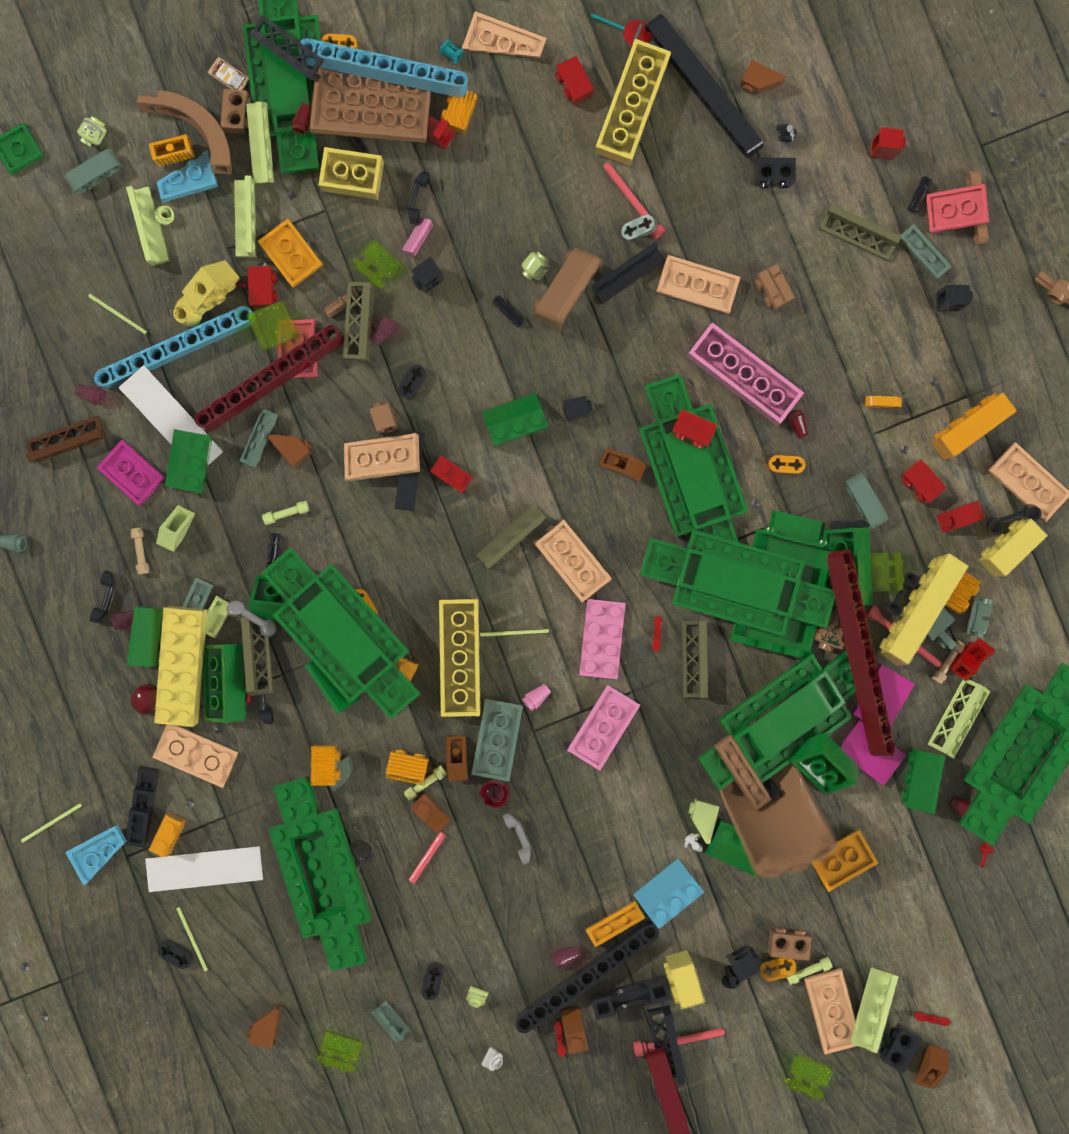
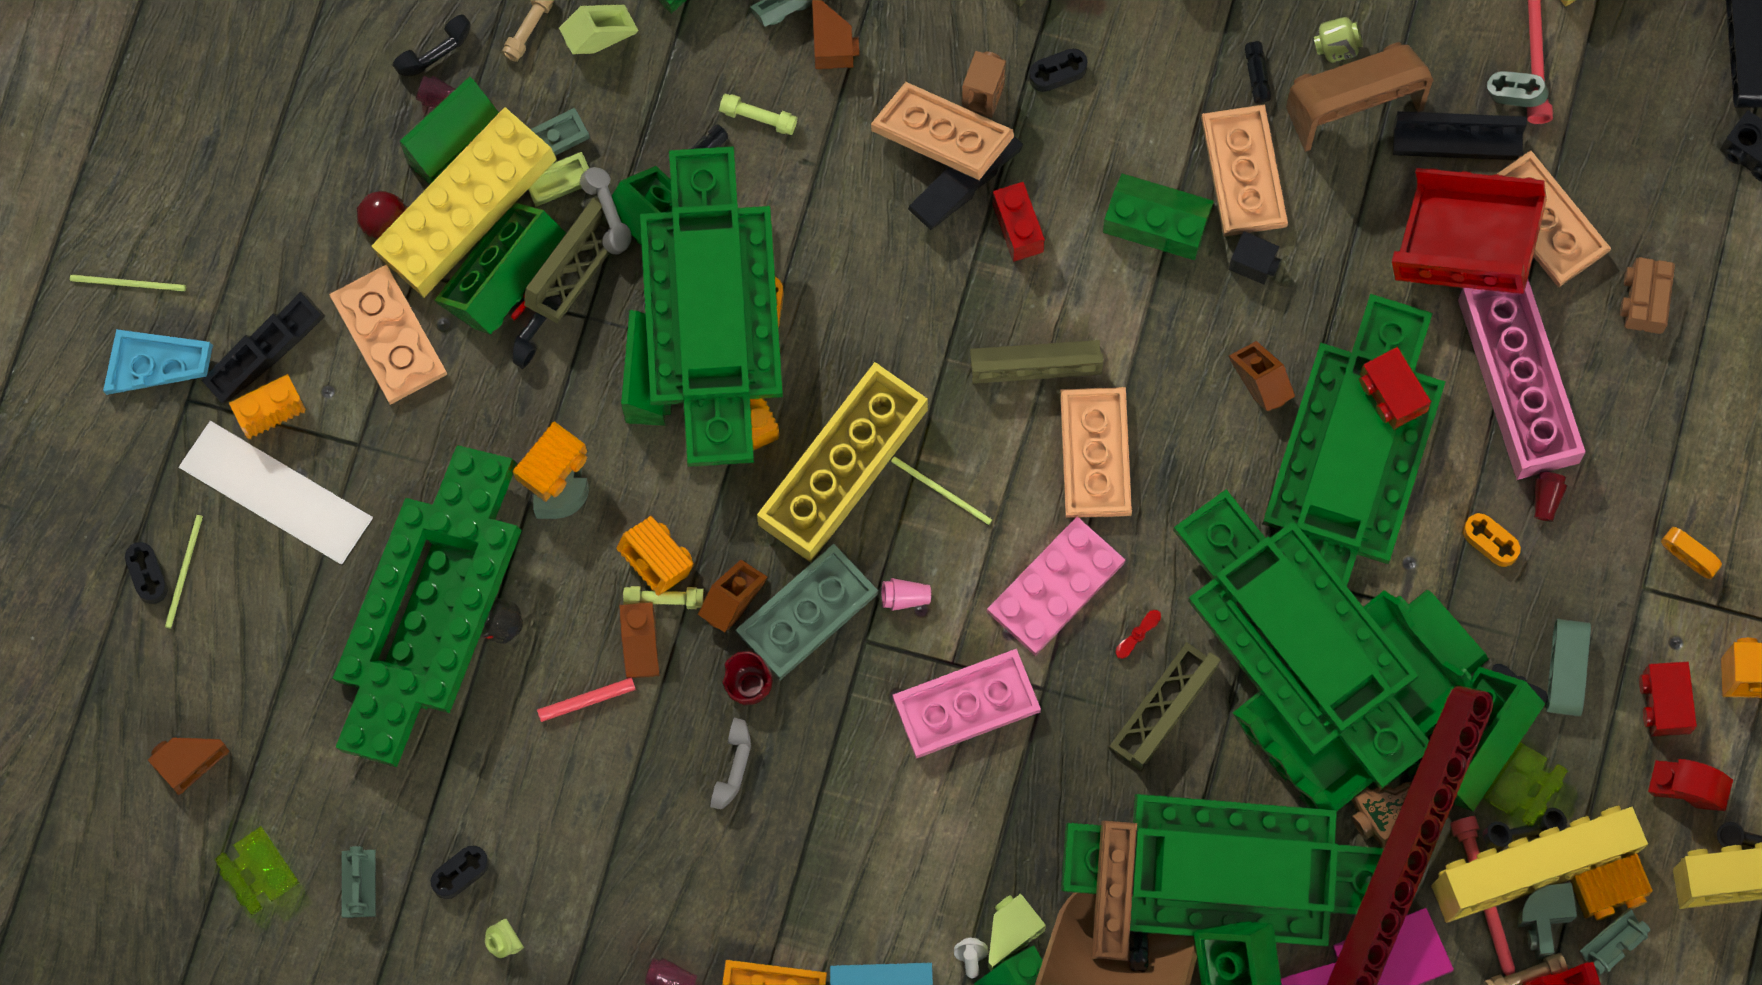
camera: 40 degrees right, 15 degrees down
none -> light nougat piece [1201,104,1288,237]
none -> red panel [1392,168,1547,294]

